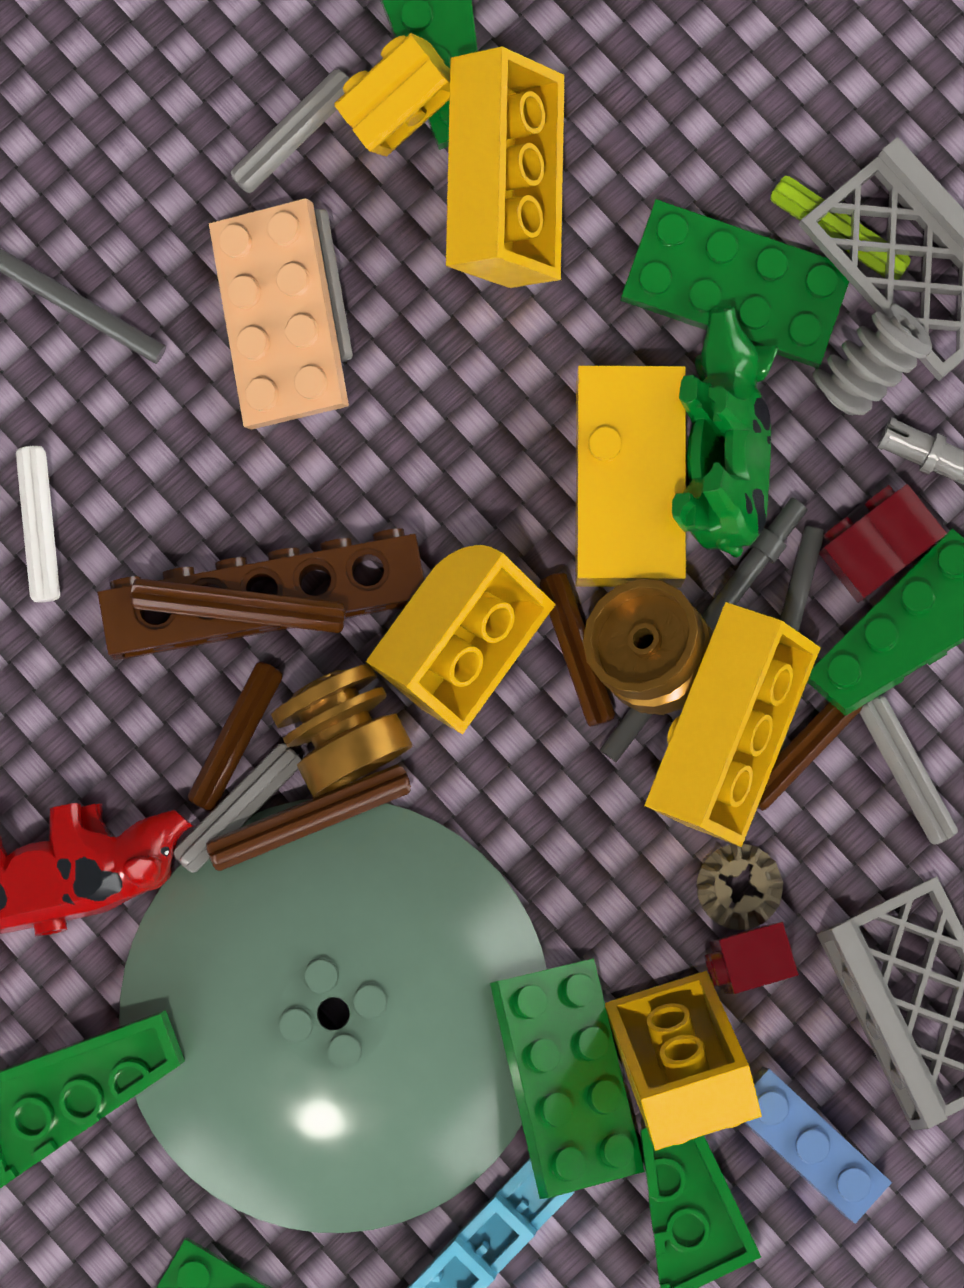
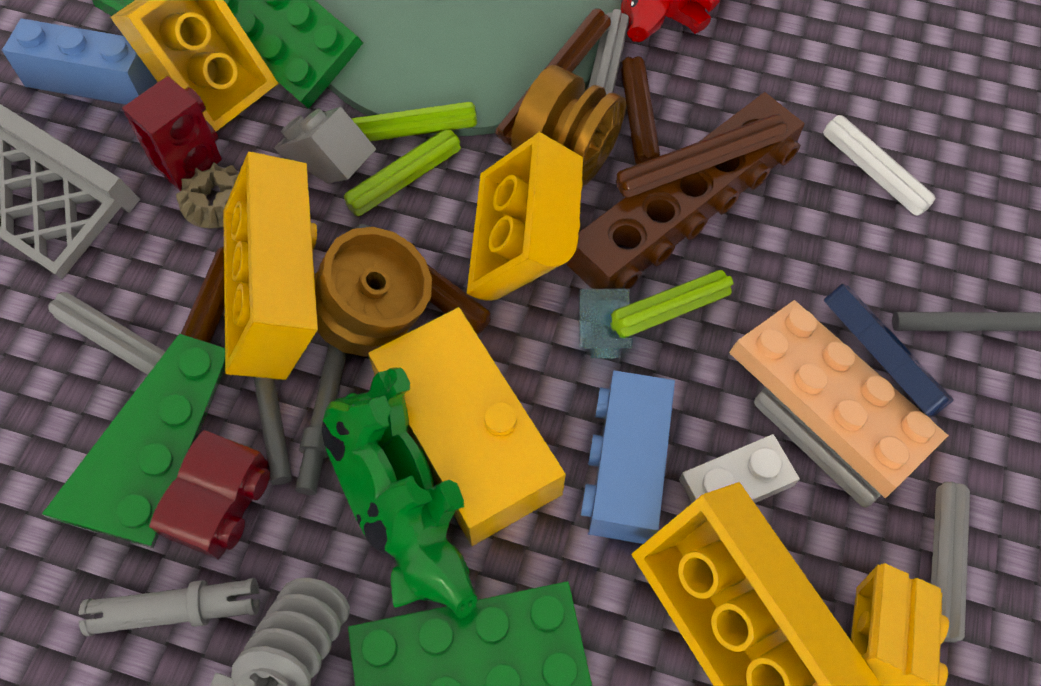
camera: 150 degrees right, 20 degrees down
none -> light grey slope [274,106,376,184]
none -> lime axle [344,129,460,216]
none -> lime axle [351,102,477,141]
none -> clear light blue bracket [579,289,633,358]
none -> medium blue brick [581,370,675,544]
none -> lime axle [610,270,734,338]
none -> white plate [679,434,800,503]
none -> dark blue piece [824,283,954,417]

